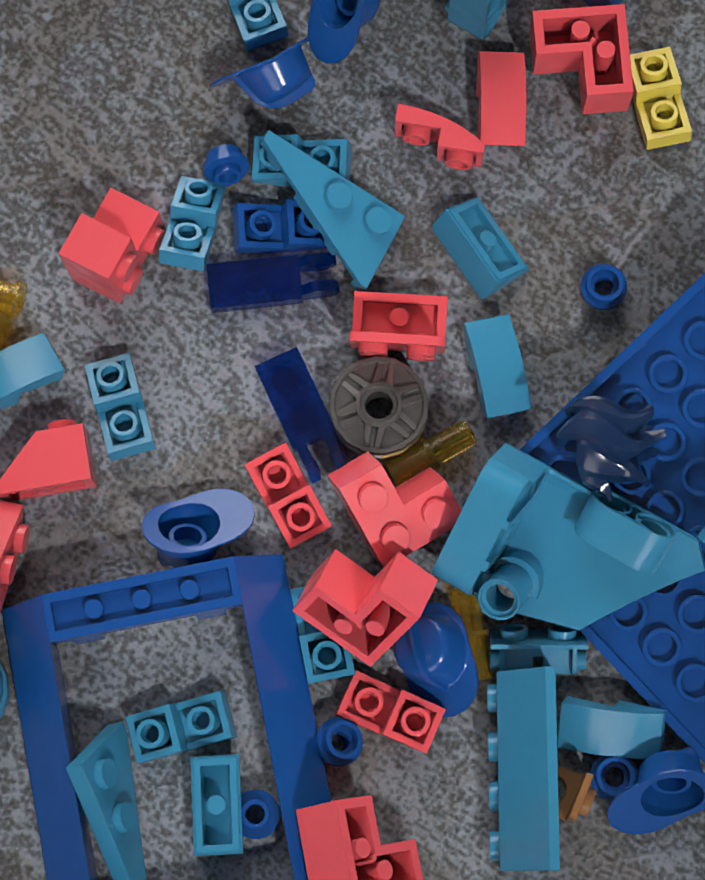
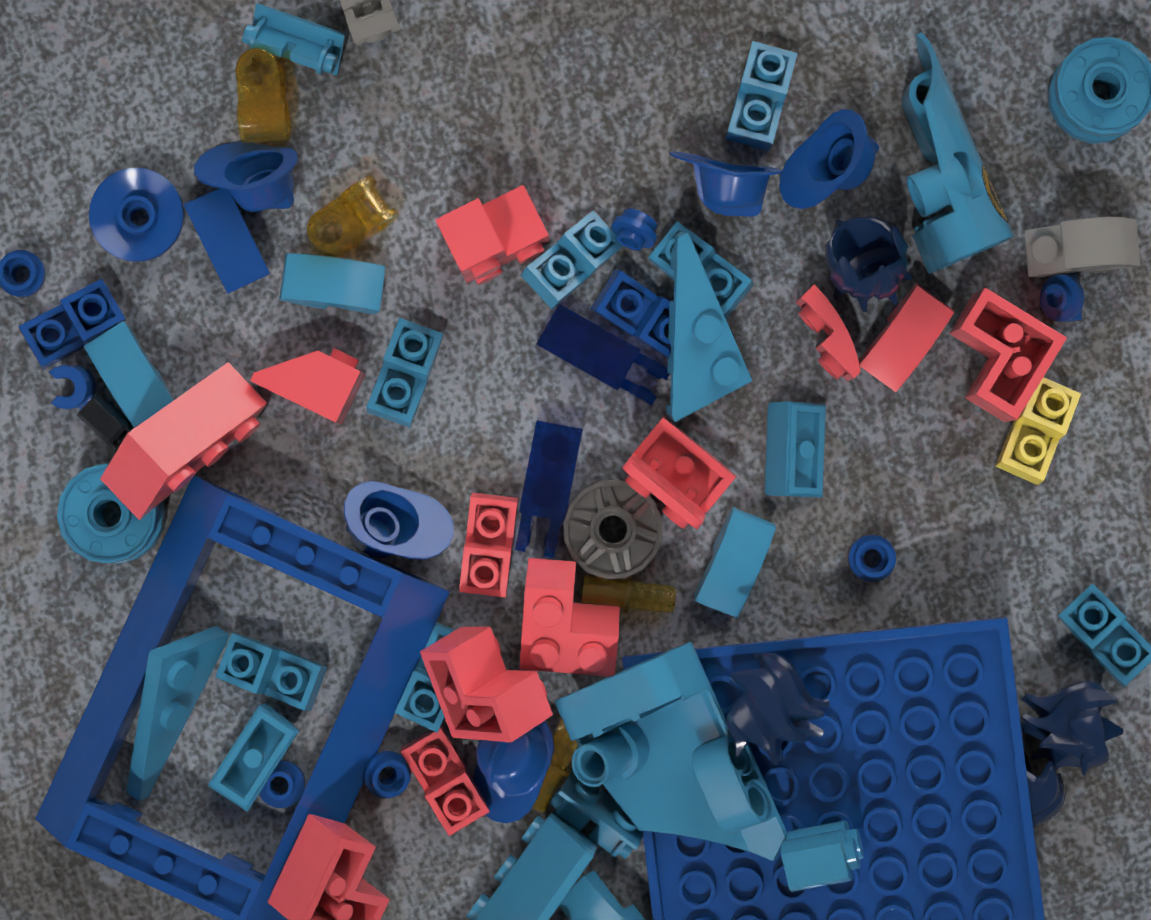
camera: 30 degrees right, 10 degrees up
none -> dark blue hair [825,216,912,312]

